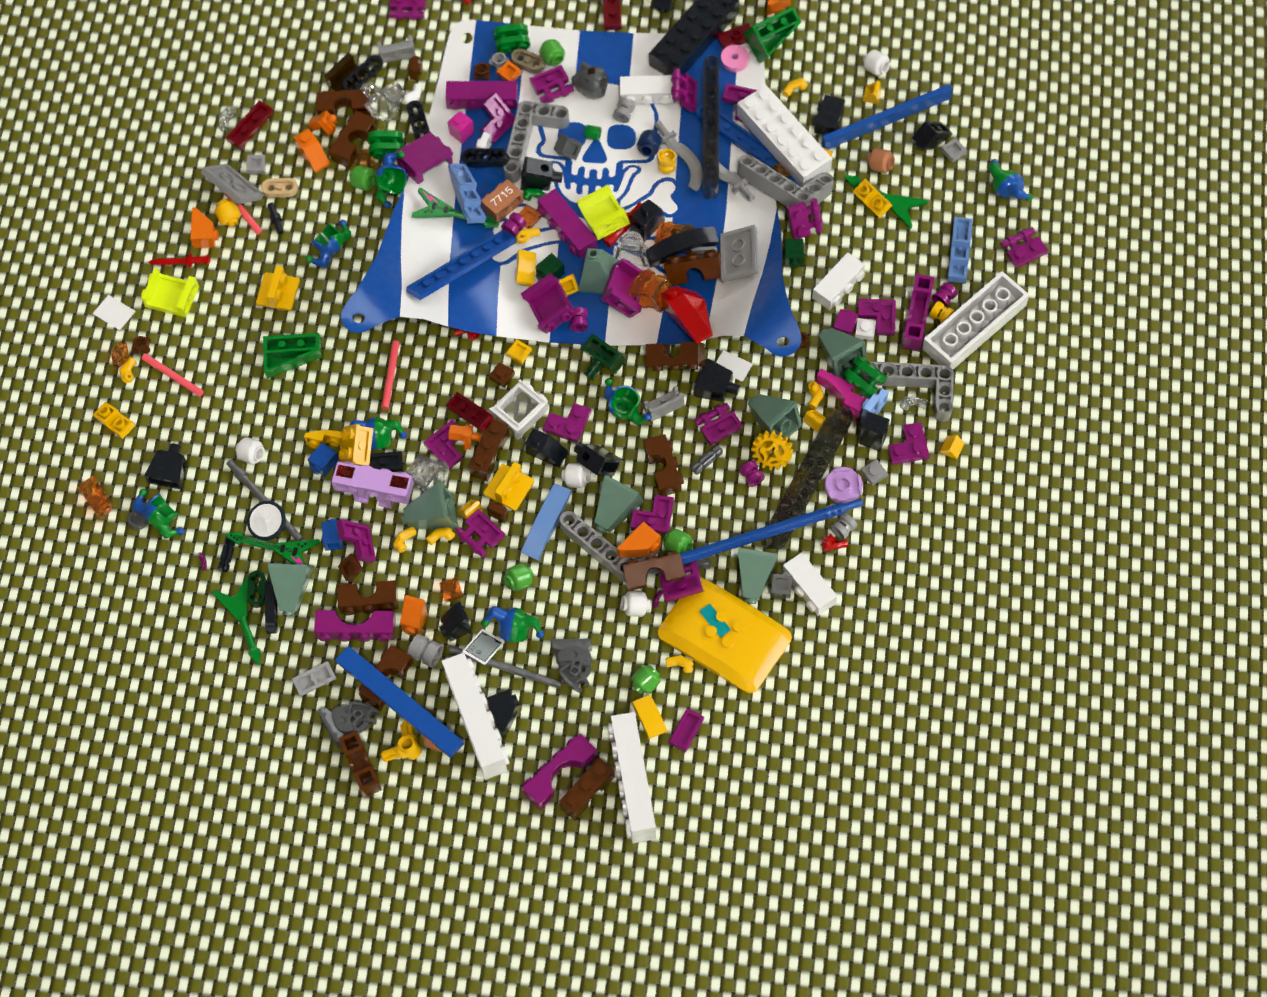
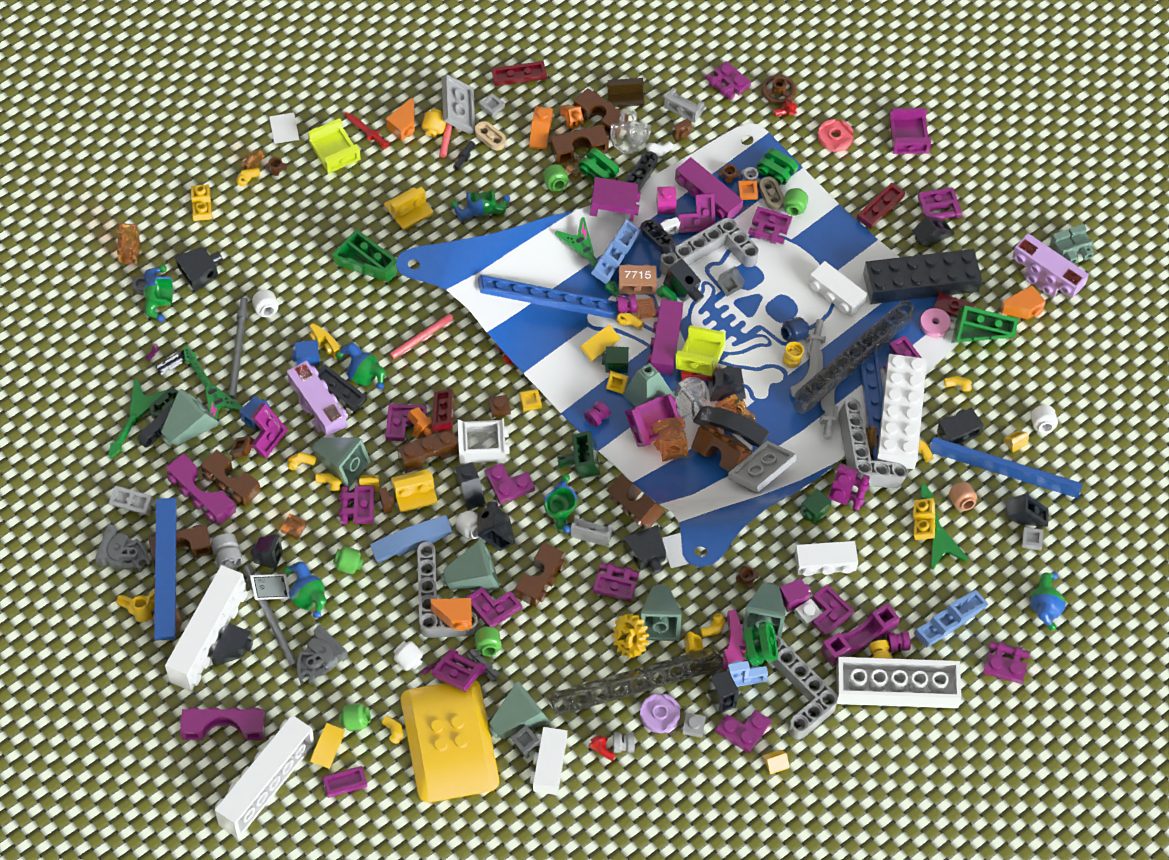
camera: 40 degrees right, 5 degrees down
coral bar [141,353,204,397] -> none
clear arm [219,106,236,132] -> none
white wheel [247,501,286,541] -> none
reddish brown arch [338,730,382,798] -> none
yellow bracket [339,424,373,466] -> none
black beam [342,55,383,90] -> none
green piece [374,151,407,209] -> none
orange slope [400,595,428,636] -> none
clear container [405,455,450,494] -> none
magenta panel [521,273,576,334] -> none
reddish brown arch [559,757,615,821] -> none
dark grey piece [571,62,608,99] -> none
green hose [584,125,602,141] -> none
light grey wheel [613,98,635,123] -> none
reddish brown arch [623,552,685,591] -> none
blue axle [648,498,864,574] -> none
red wedge [660,286,713,344] -> none
magenta plate [671,68,697,113] -> none
dark grey axle [691,445,723,475] -> none
teal sticker [699,604,731,638] -> none
magenta wheel [739,461,765,487] -> none
clear arm [900,395,928,410] -> none

